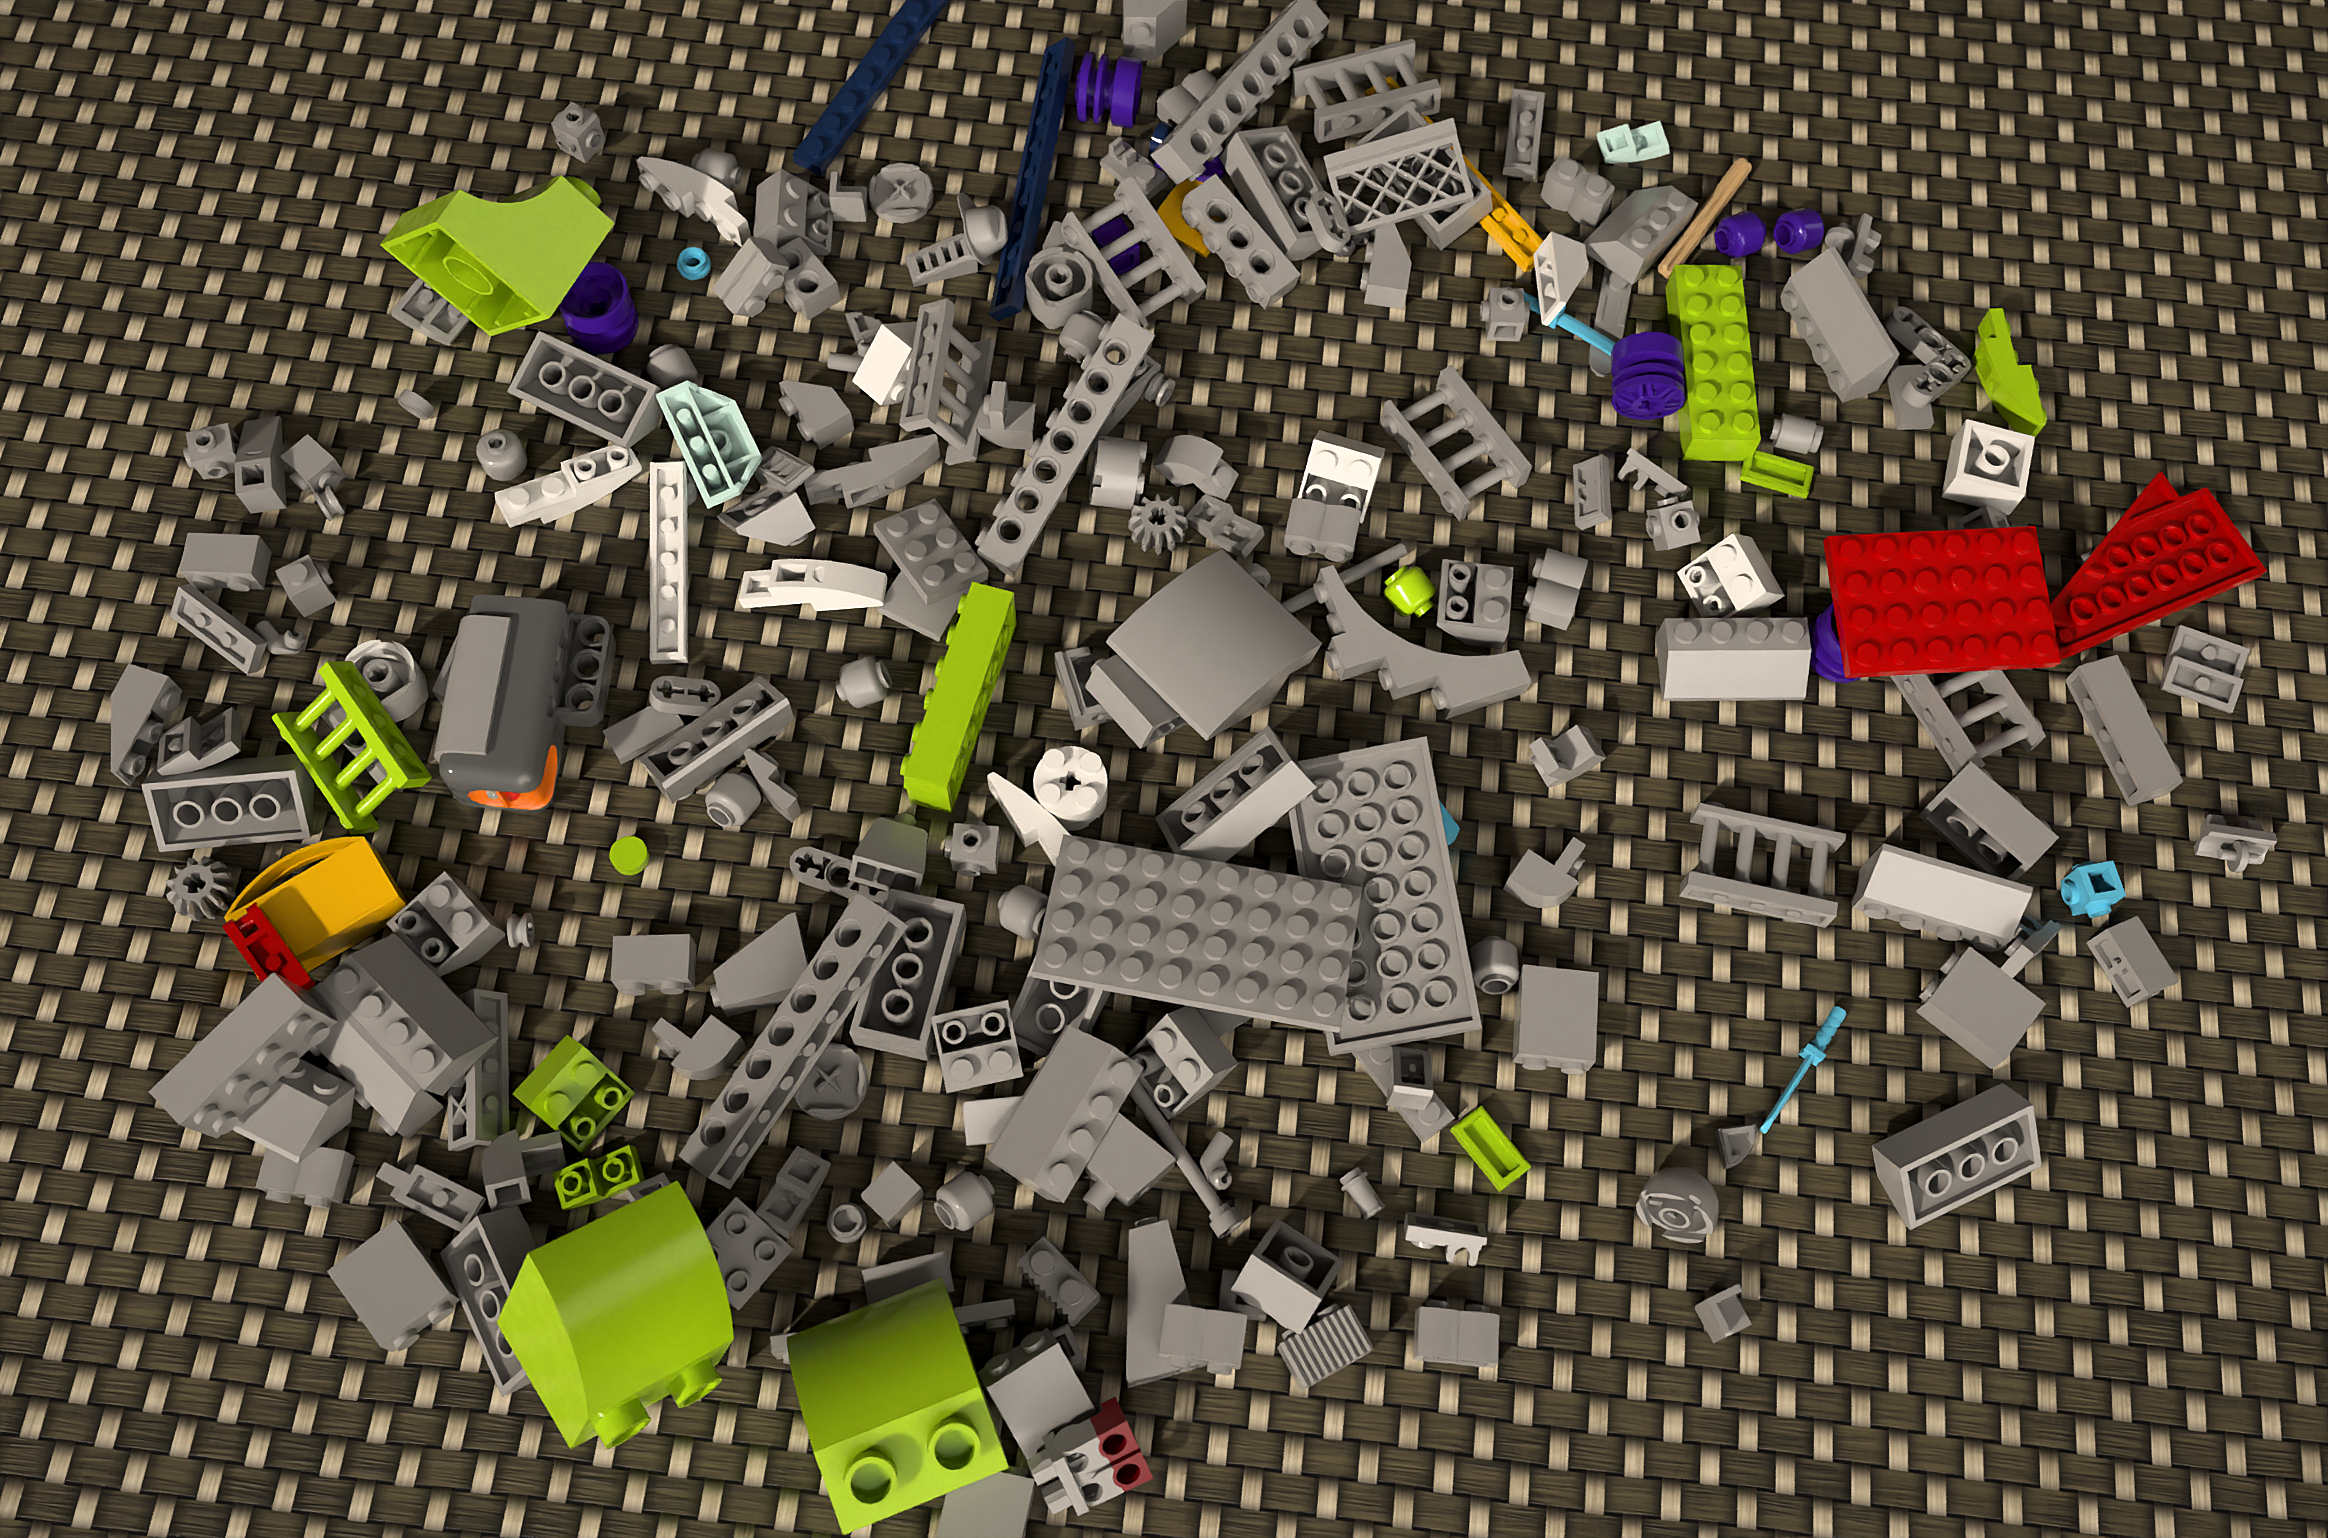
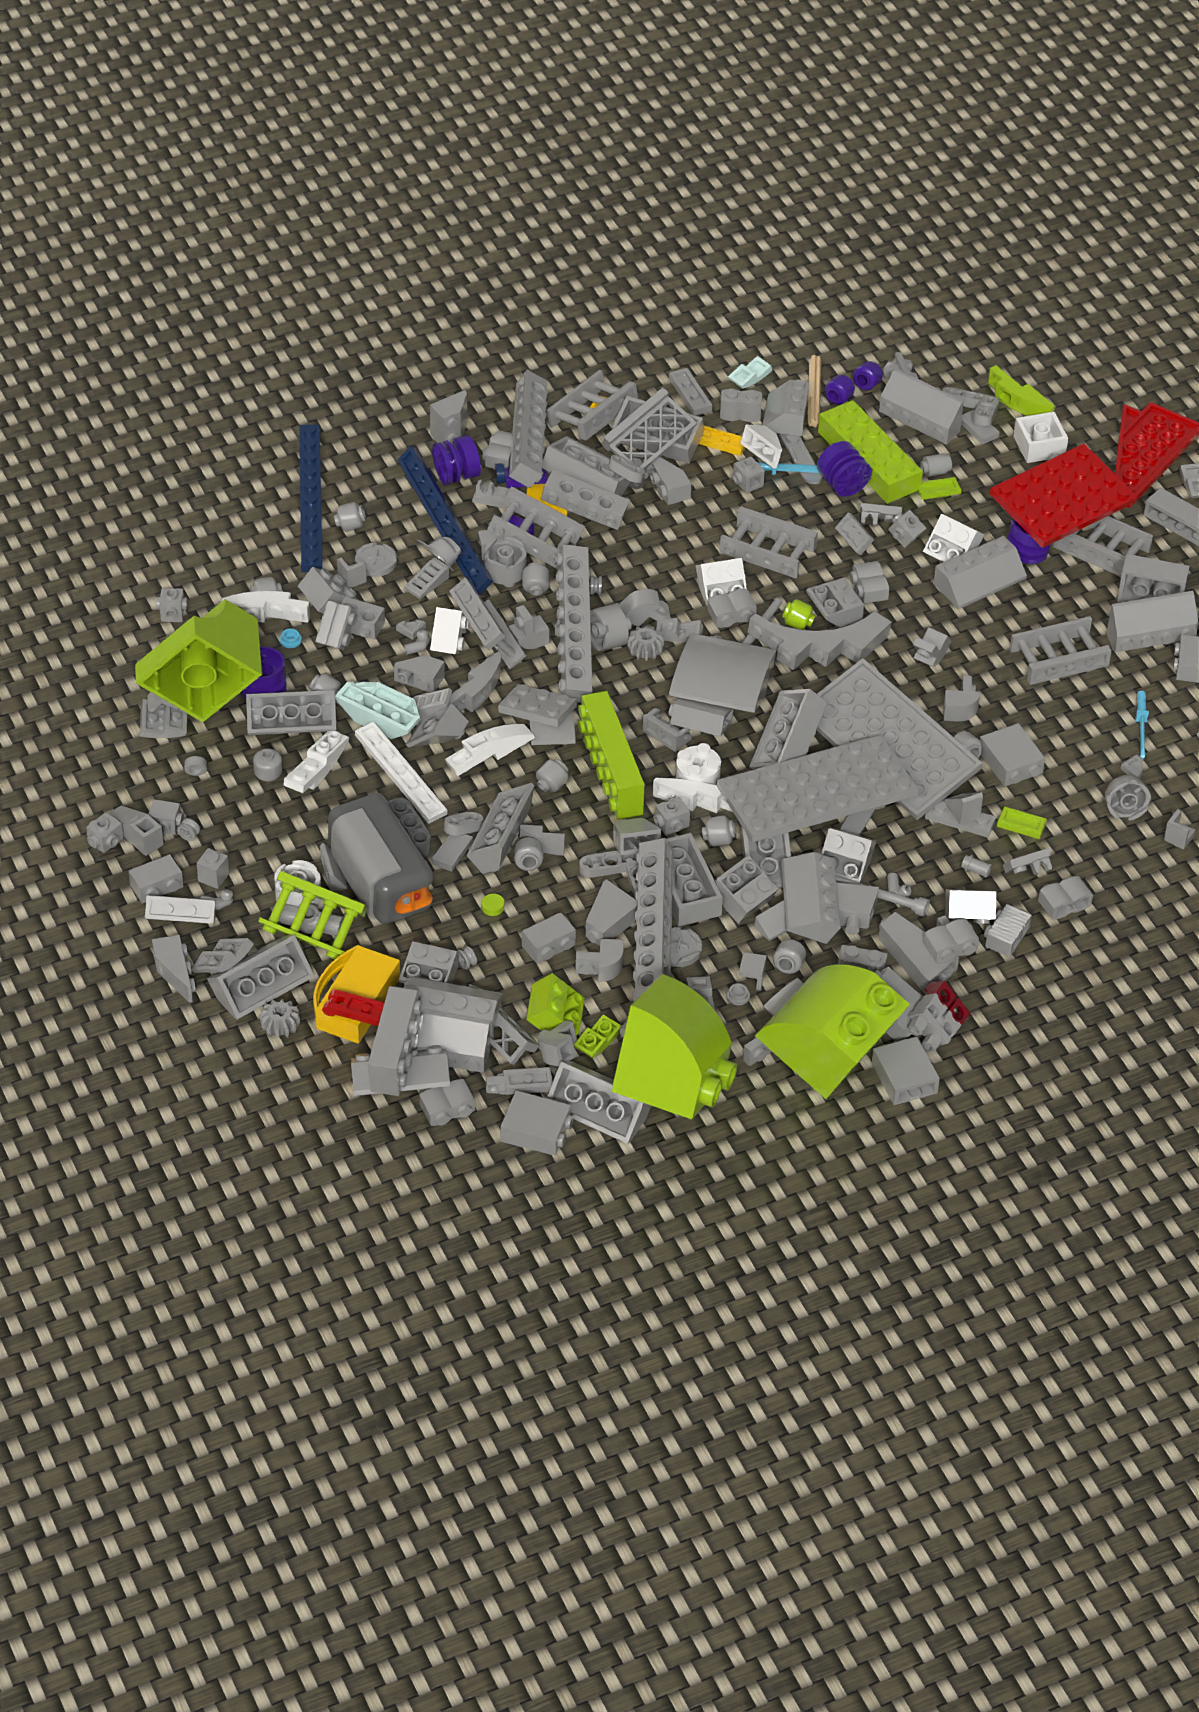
camera: 30 degrees left, 20 degrees down
none -> light grey head [334,502,366,532]

